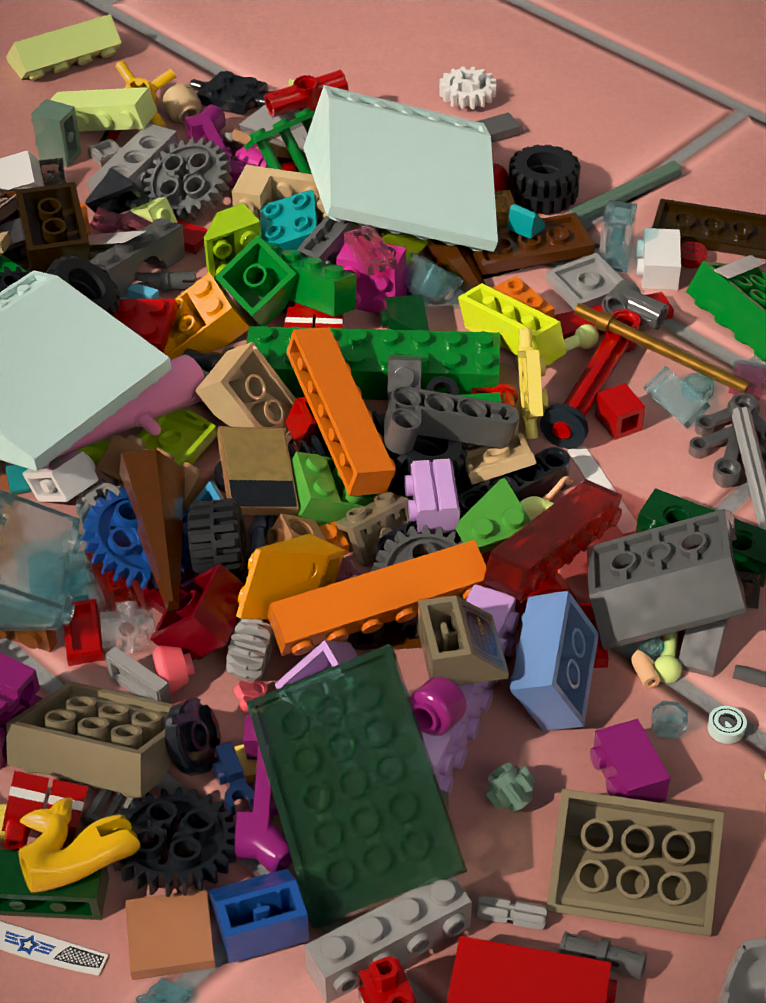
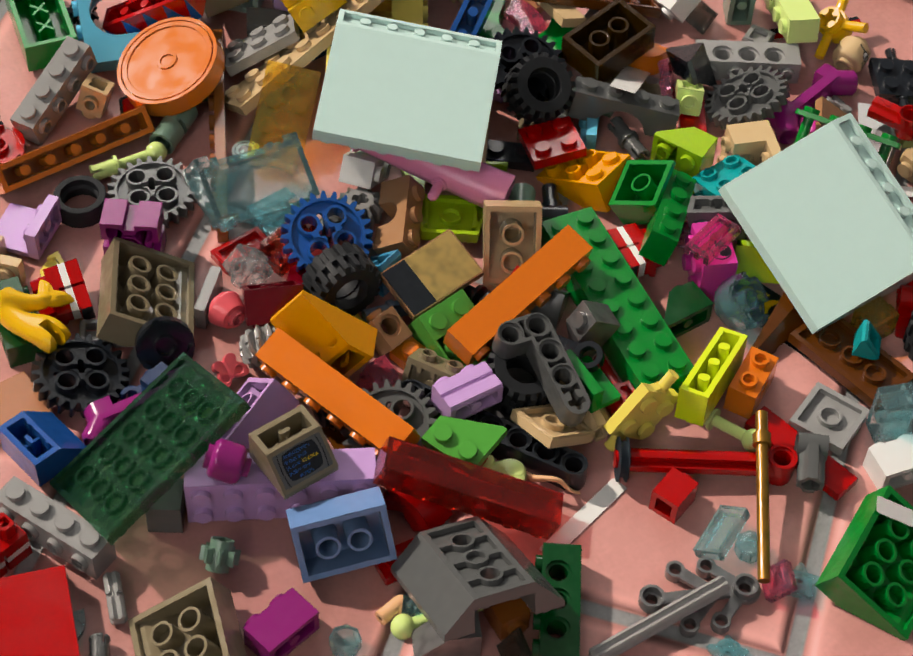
camera: 60 degrees right, 5 degrees up
reddish brown wedge [119,449,185,611] -> none

